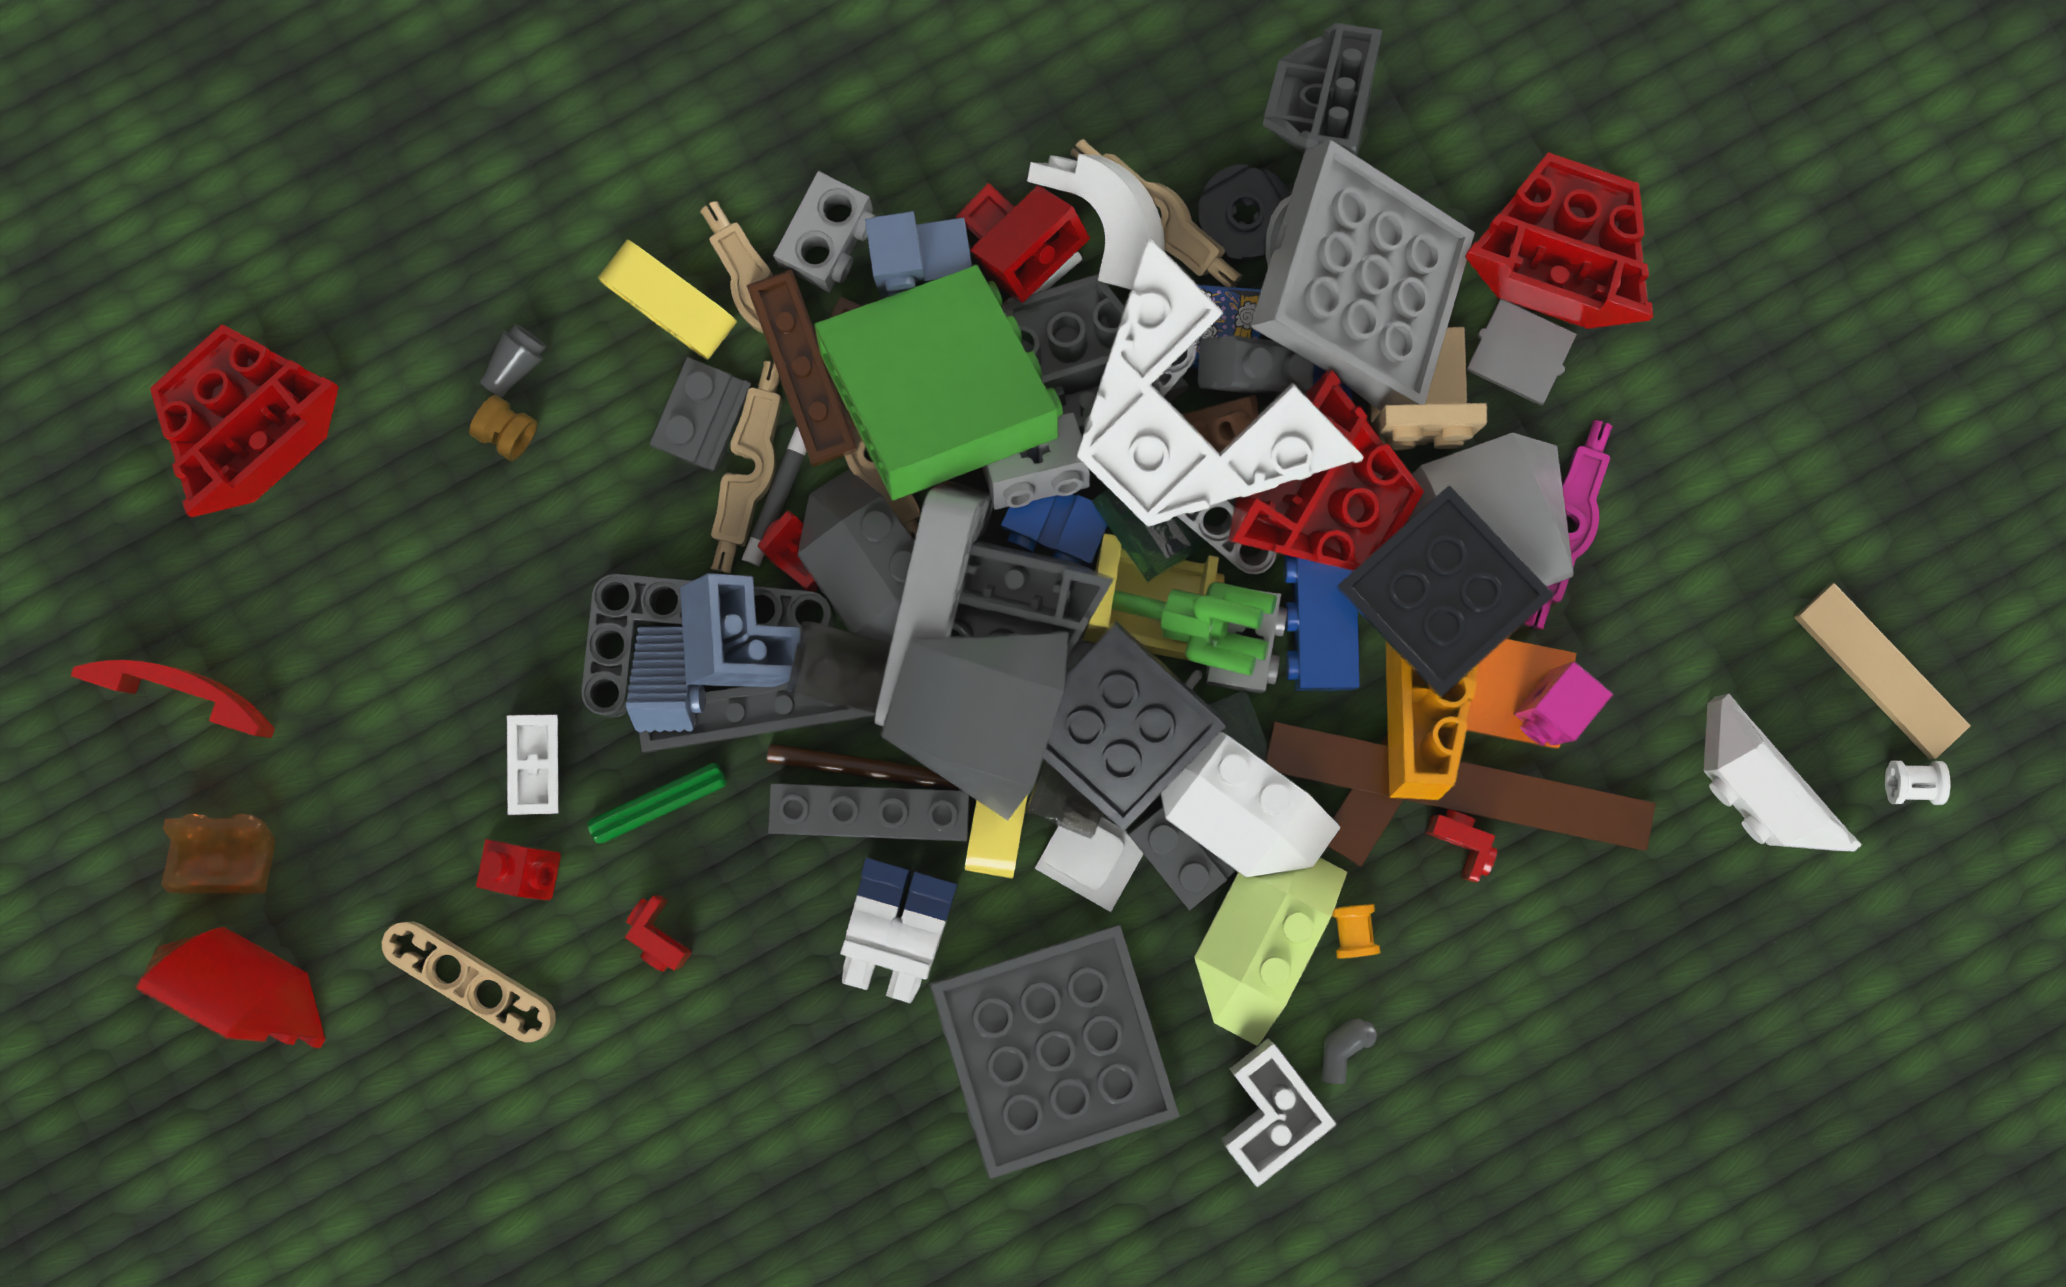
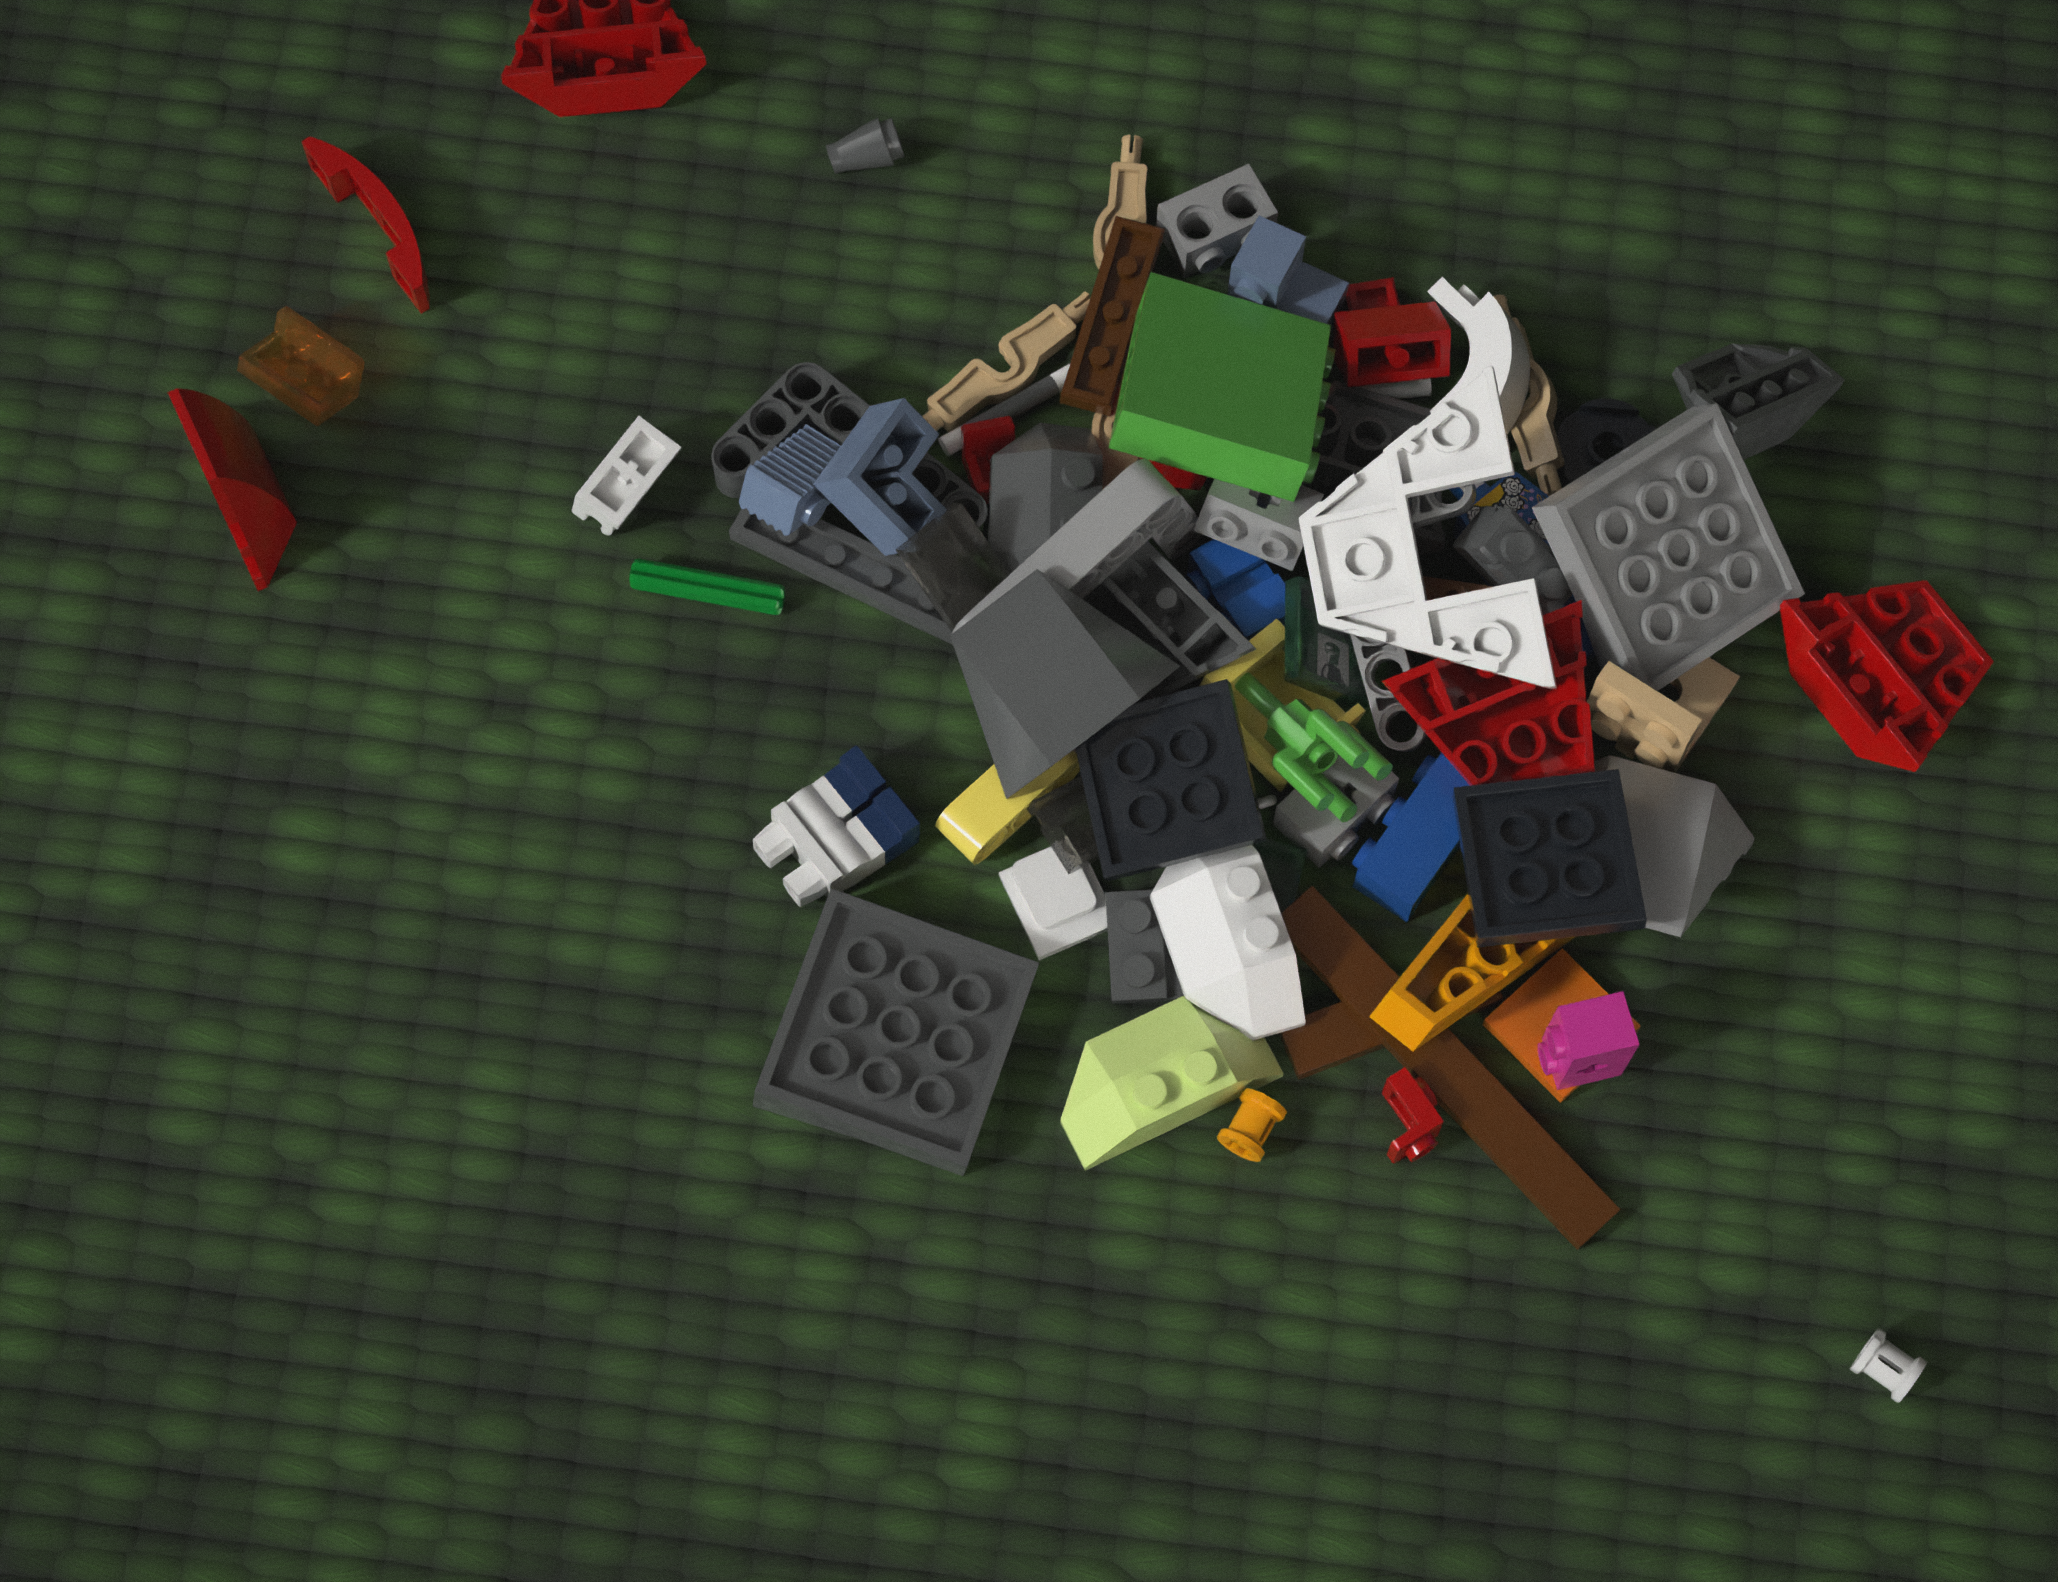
camera: 30 degrees right, 15 degrees down
tan beam [382,921,556,1042] -> none
pearl gold wheel [469,395,538,461] -> none
red bracket [476,839,561,900] -> none
light yellow beam [598,240,737,360] -> none
red bracket [625,895,693,972] -> none
dark grey plate [649,357,753,473] -> none
reddish brown bar [767,743,960,791] -> none
dark grey brick [768,784,971,841] -> none
white brick [1222,1039,1337,1187] -> none
dark grey arm [1321,1018,1377,1084] -> none
light grey piece [1466,299,1577,406] -> none
dark pink piece [1524,420,1613,630] -> none
white wedge [1704,694,1861,851] -> none
tan tile [1794,583,1971,759] -> none

